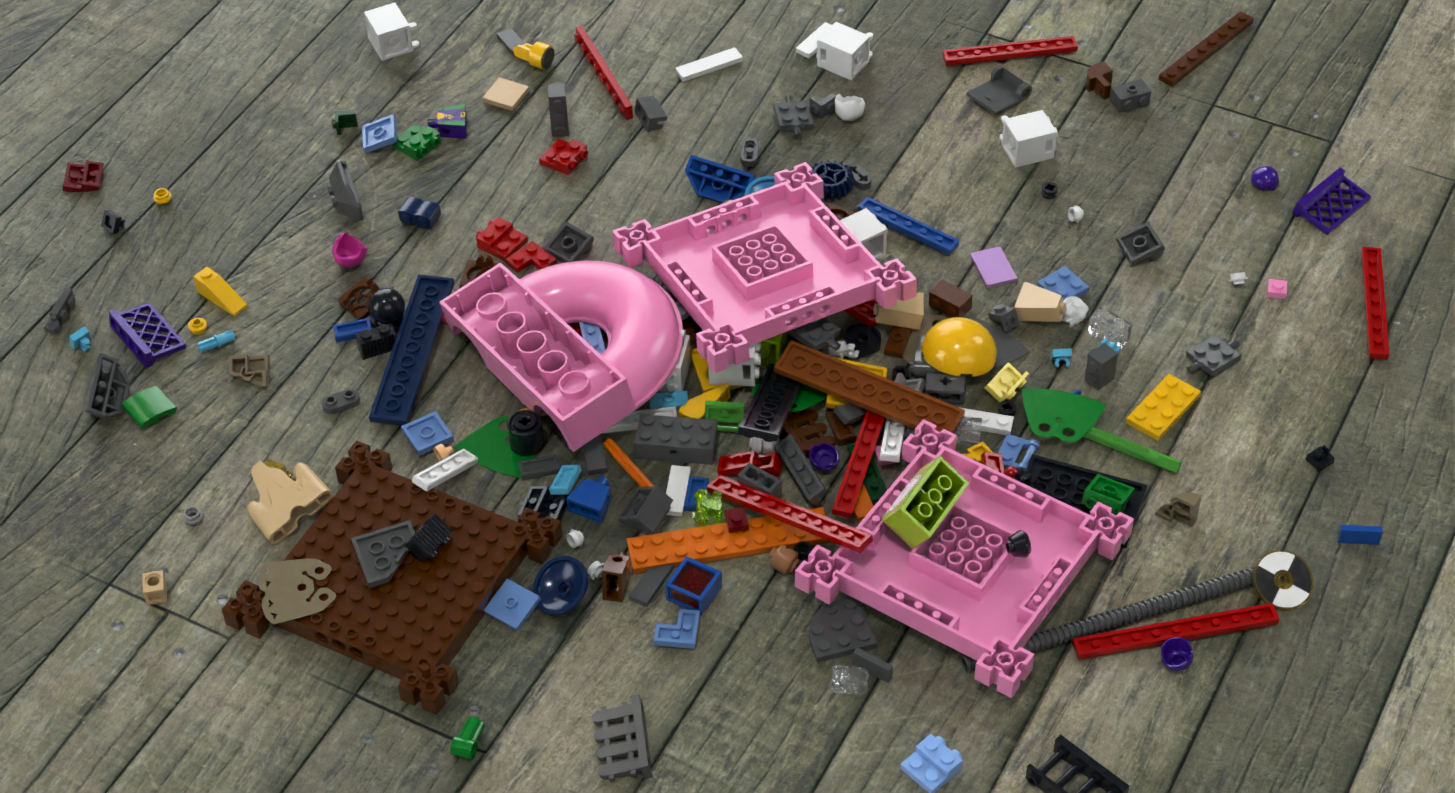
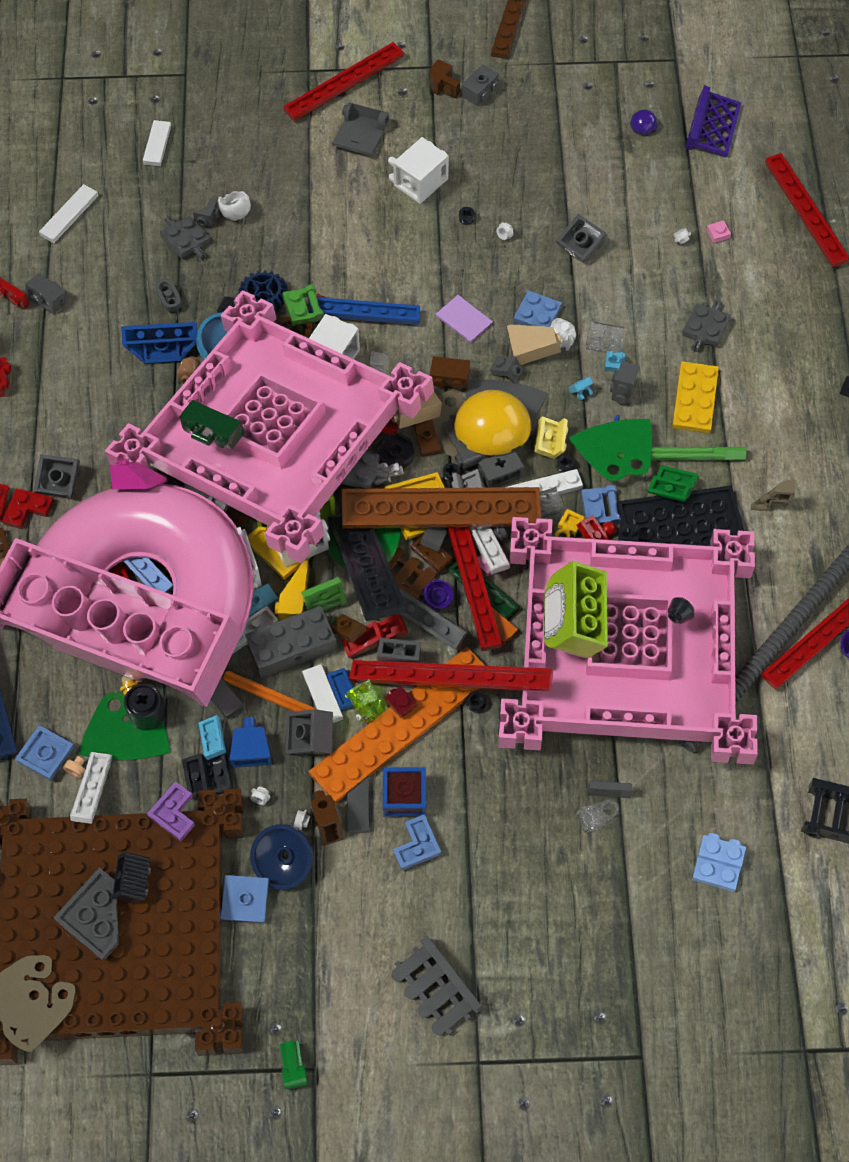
camera: 30 degrees left, 15 degrees up
dark grey tile [518,454,560,481] -> none
medium nougat head [769,544,800,575] -> none
dark grey plate [809,597,877,663] -> none
white container [816,22,873,80] -> none
dark grey beam [848,164,872,190] -> none
green plate [1081,474,1135,515] -> none
none -> dark pink slope [110,459,167,490]
none -> medium lavender plate [147,781,195,842]
none -> dark green piece [179,400,245,450]
none -> bright green plate [283,285,324,326]
none -> reddish brown plate [330,614,367,643]
none -> green slope [647,465,699,502]

